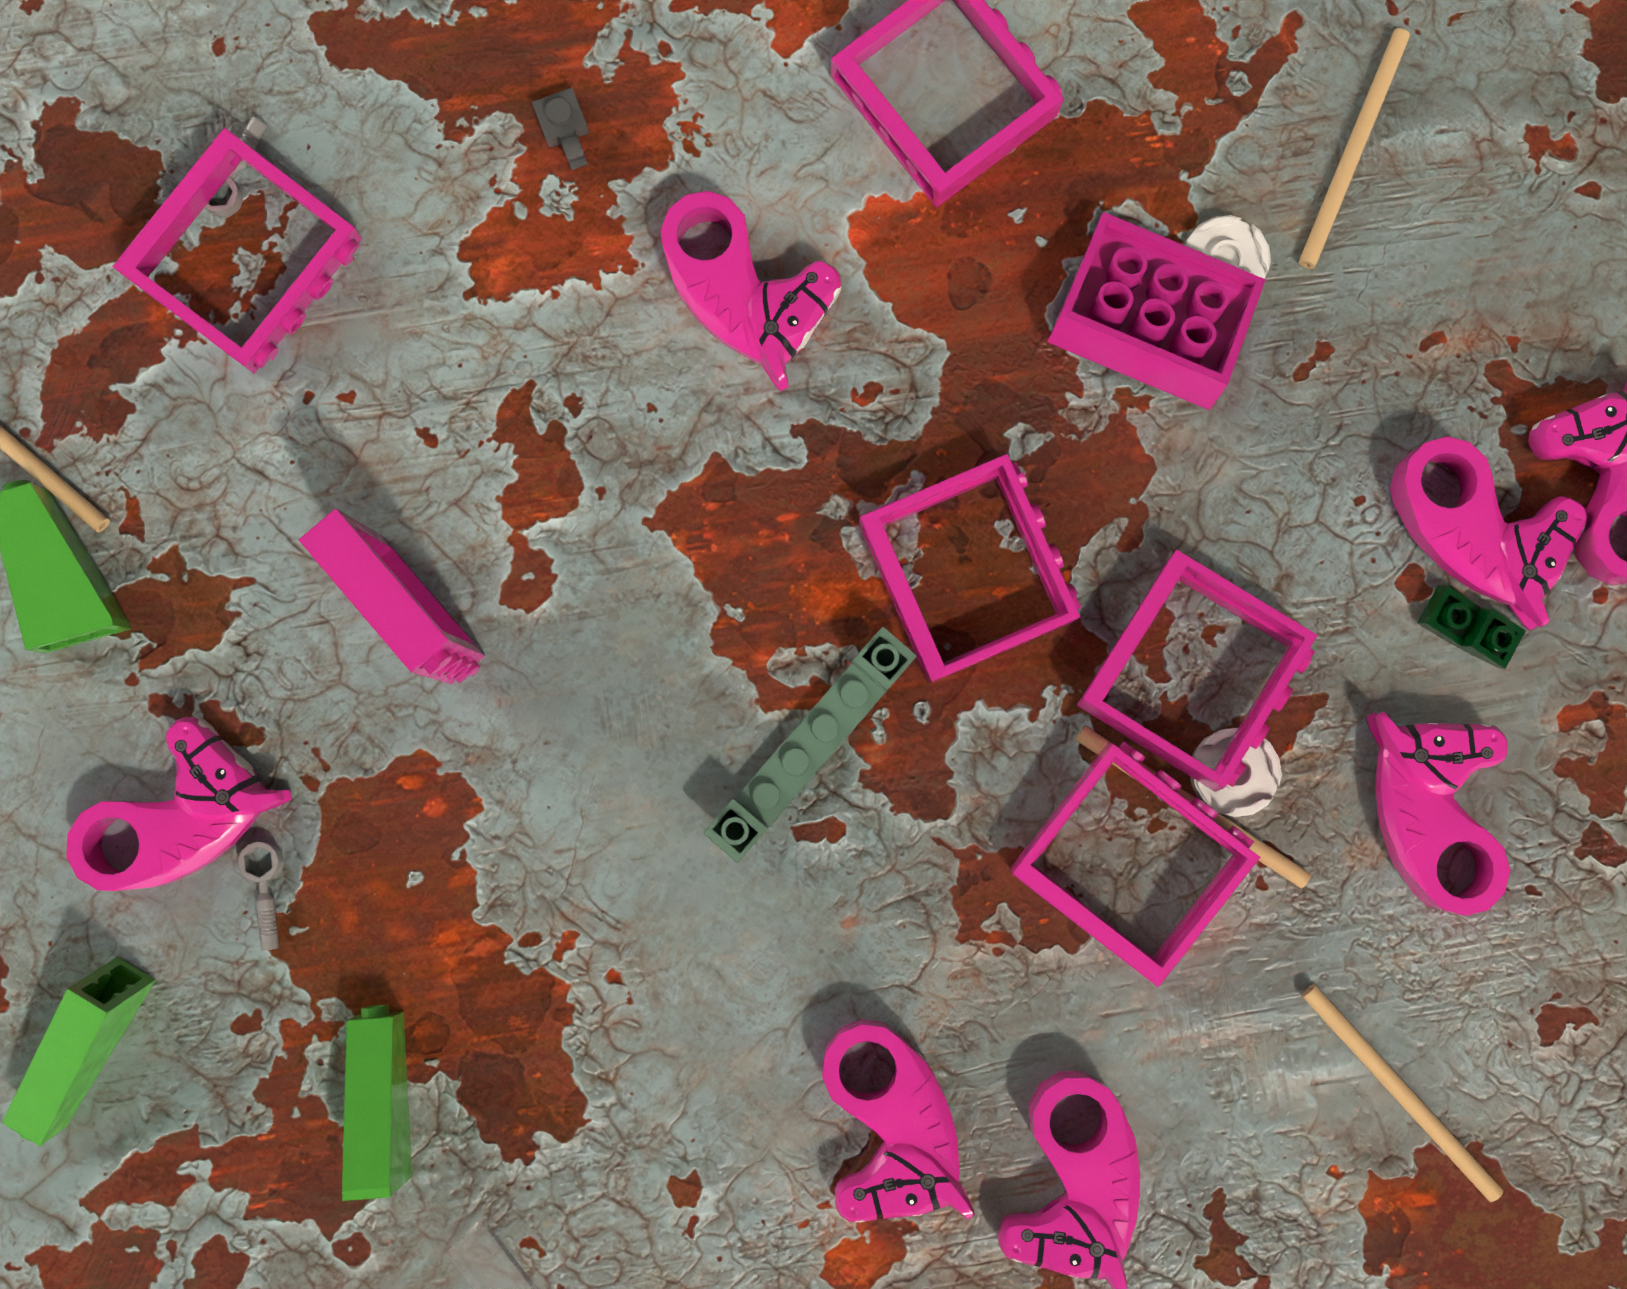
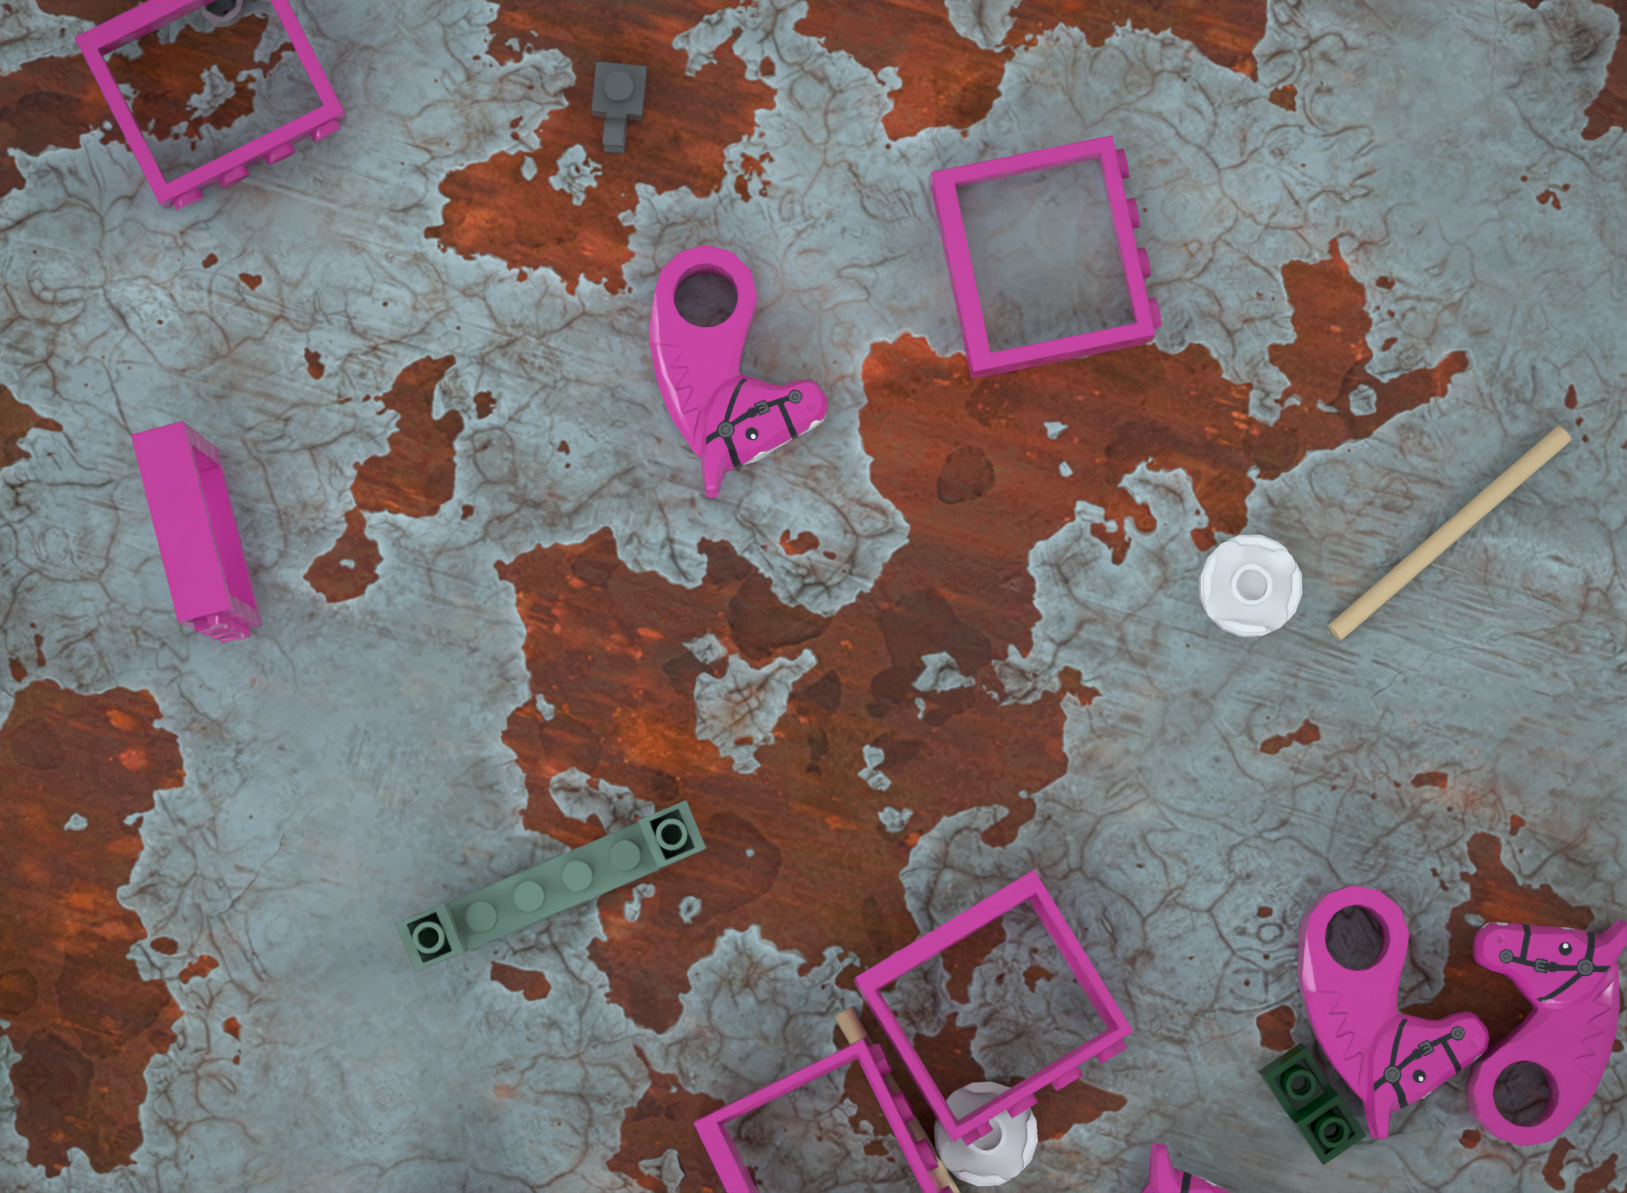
camera: 25 degrees right, 0 degrees up
dark pink window [858,454,1081,684] -> none
dark pink slope [1047,212,1266,410] -> none

